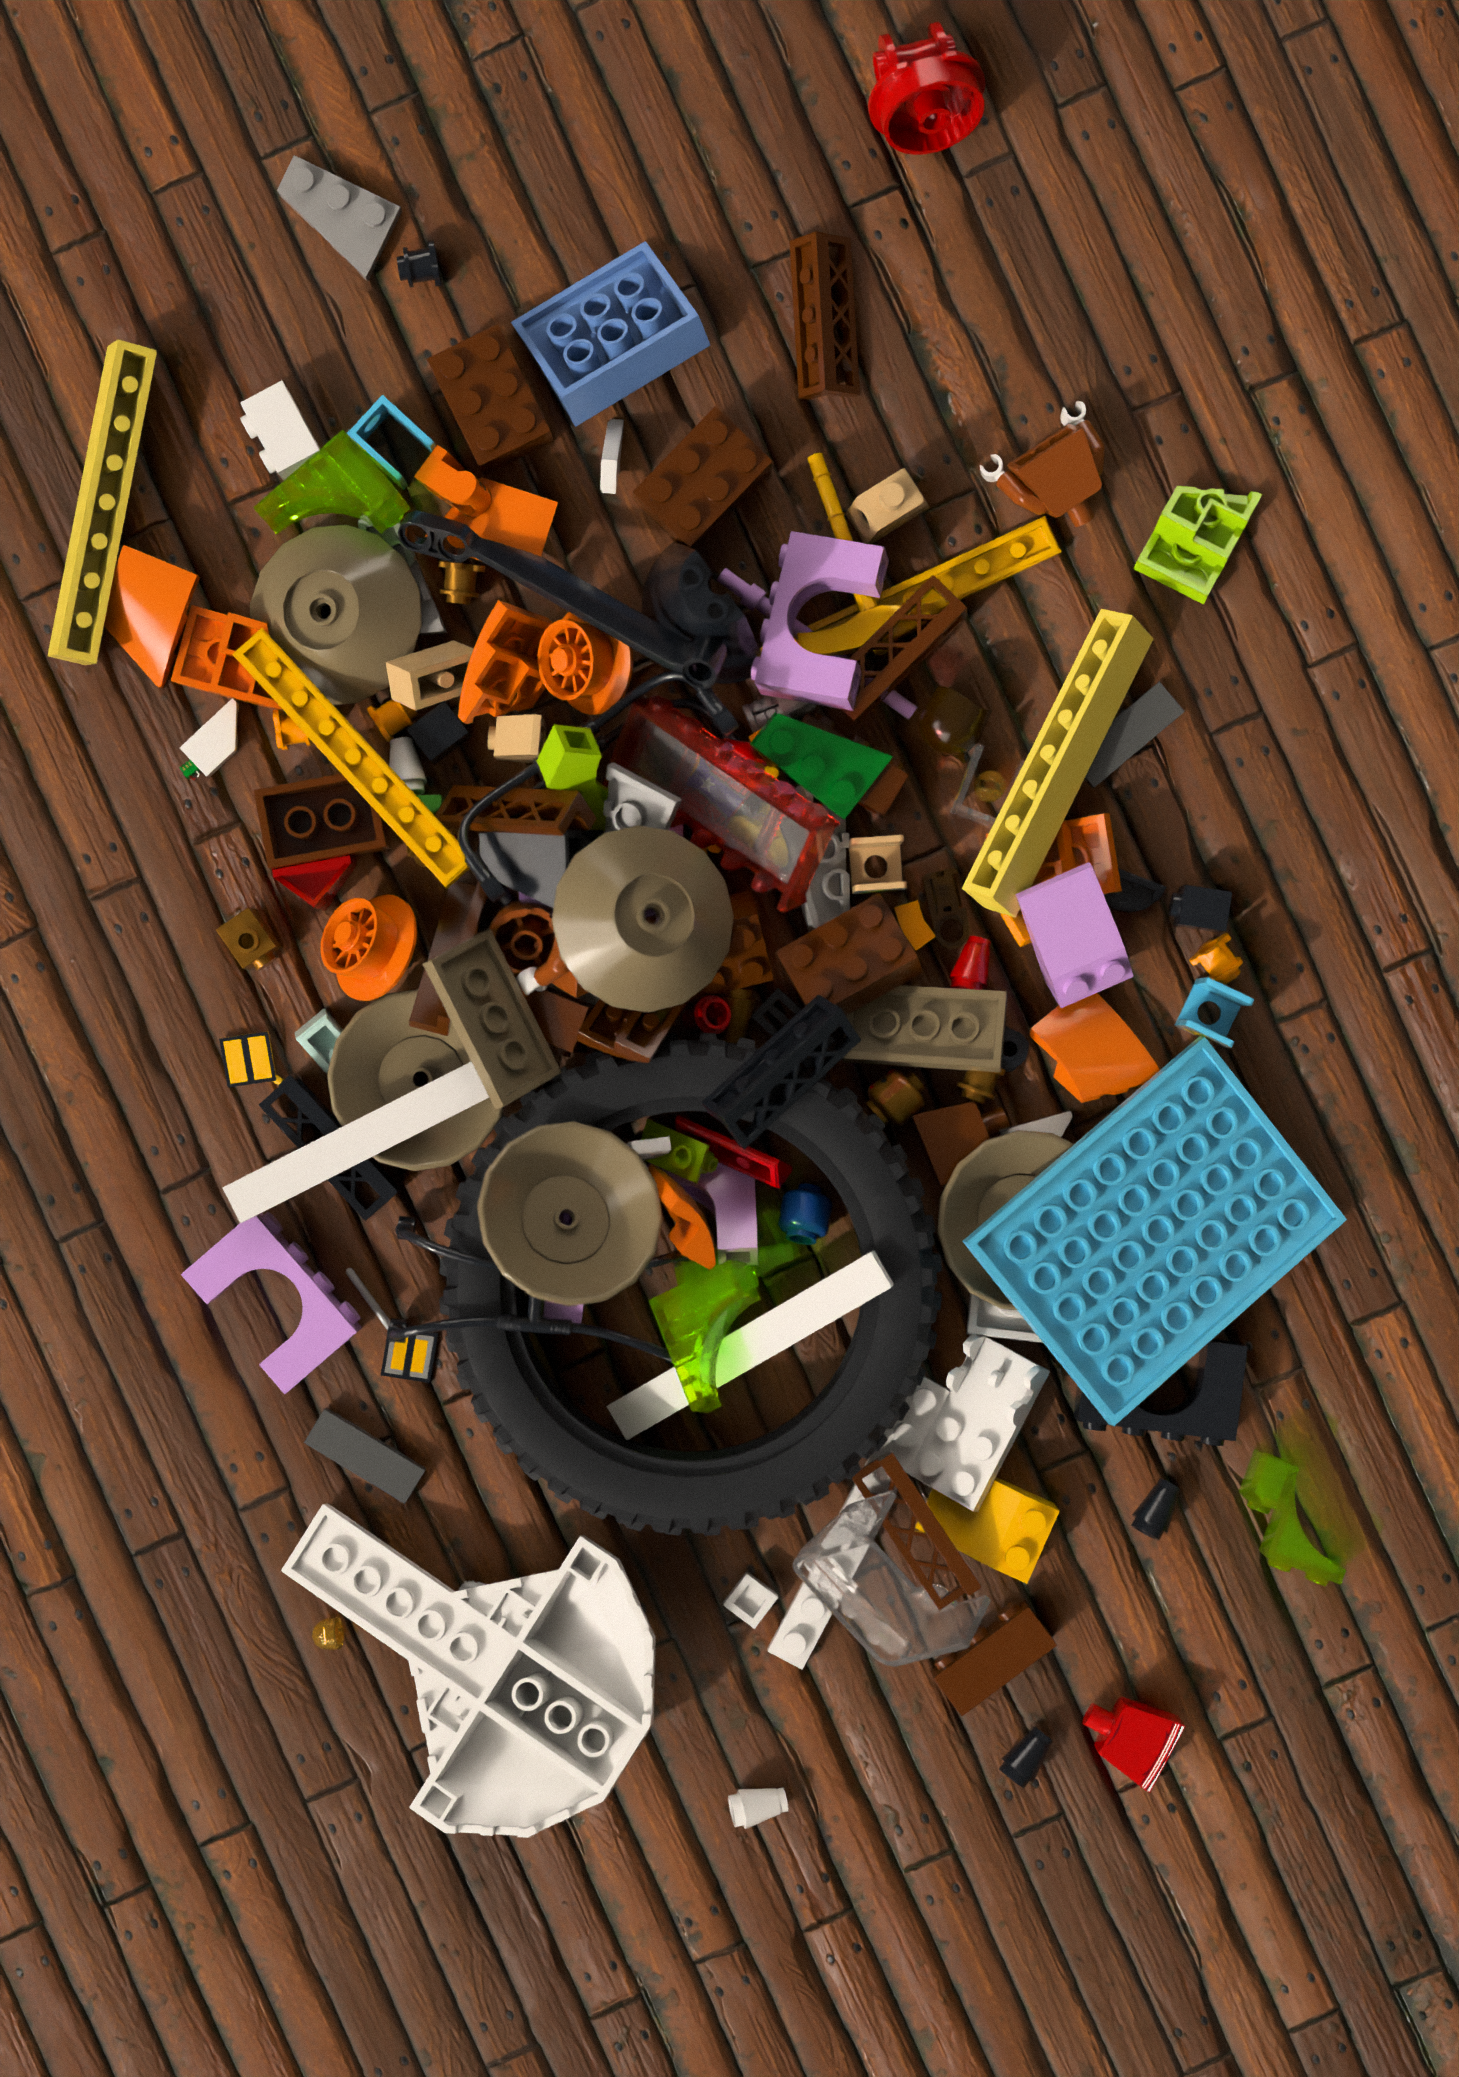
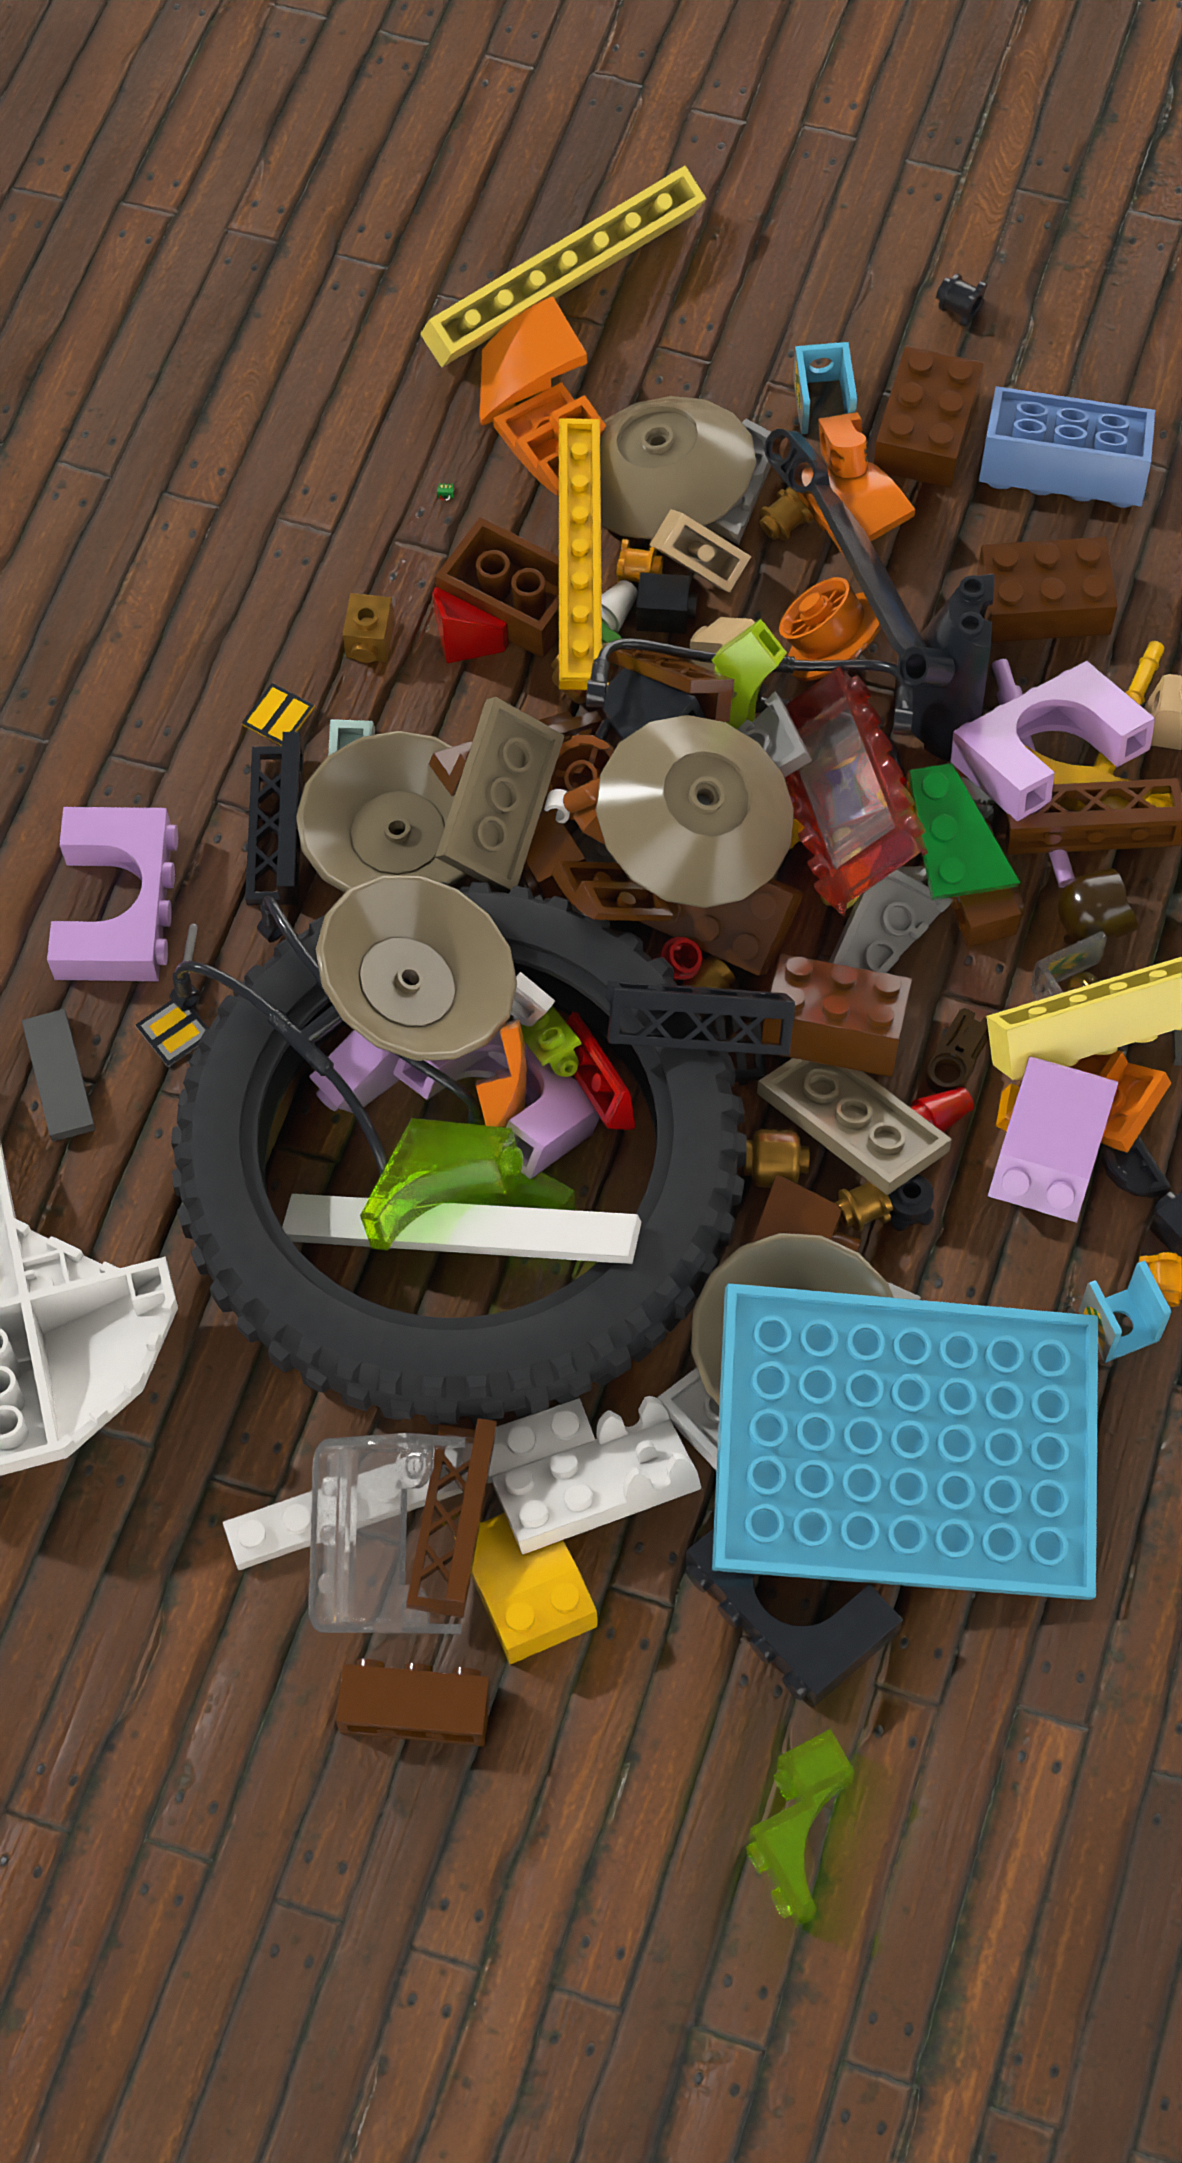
camera: 40 degrees right, 25 degrees down
white tile [180,698,239,778] -> none
white tile [223,1062,489,1223] -> none
white brick [240,380,325,481] -> none
clear neon green arch [253,430,411,535] -> none
light orange brick [273,709,313,750] -> none
light grey wing [277,155,402,282] -> none
orange piece [320,894,417,1001] -> none
orange slope [458,600,553,724] -> none
white tile [600,419,624,494] -> none
white plate [723,1571,778,1629] -> none
white cone [728,1788,788,1829] -> none
blue head [778,1183,833,1245] -> none
tan piece [849,835,907,895] -> none
light orange piece [893,900,936,951] -> none
black cone [999,1727,1053,1789] -> none
orange slope [1029,993,1160,1103] -> none
red torso [1082,1697,1186,1793] -> none
black cone [1131,1478,1181,1541] -> none

